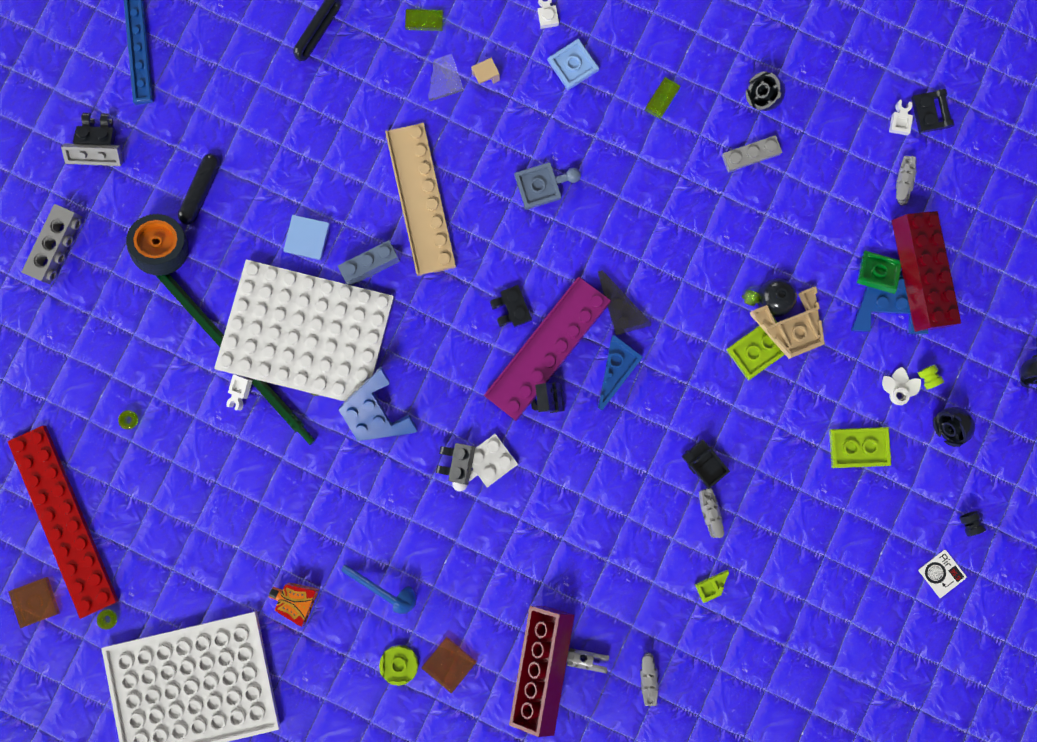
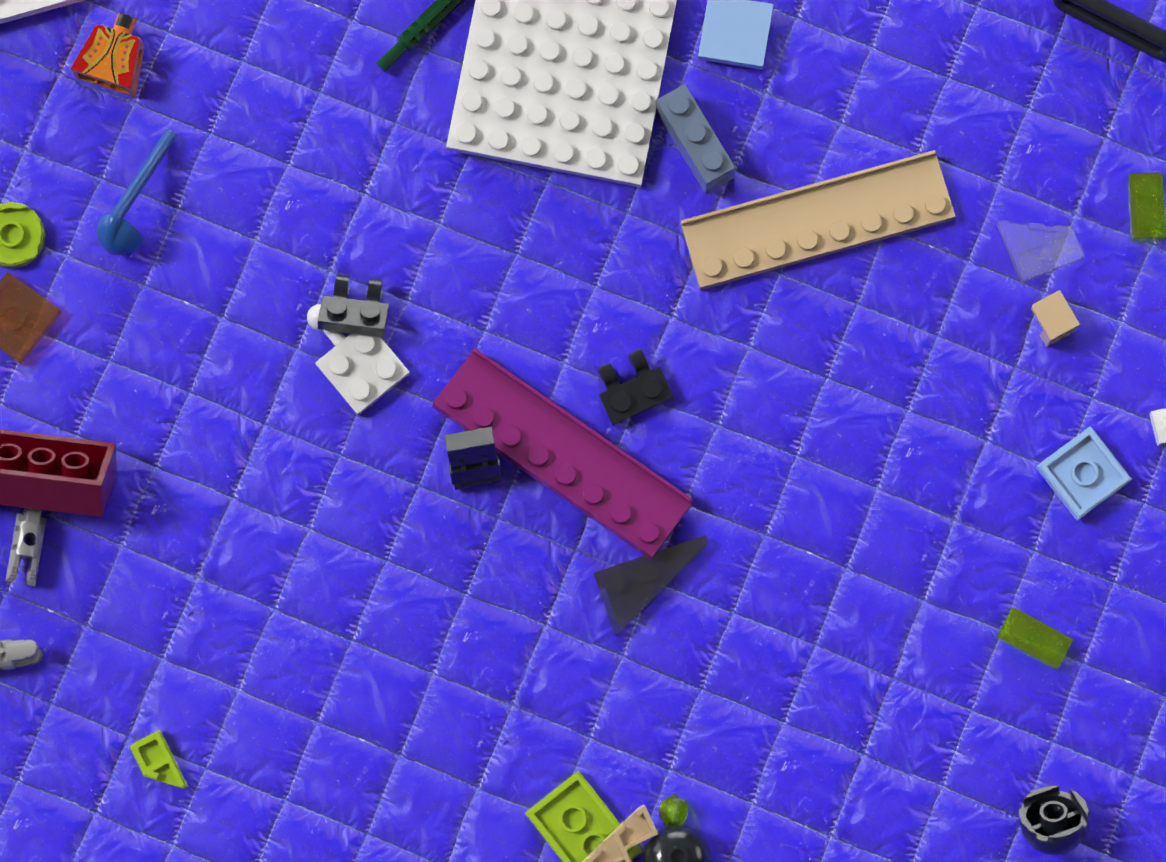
camera: 85 degrees right, 5 degrees down
wing [339,367,417,441] -> none
sand blue plate [514,162,581,210] -> none
blue wing [598,335,643,410] -> none
black piece [681,439,730,489] -> none
light grey hinge [699,488,724,538] -> none
light grey plate [722,135,782,173] -> none

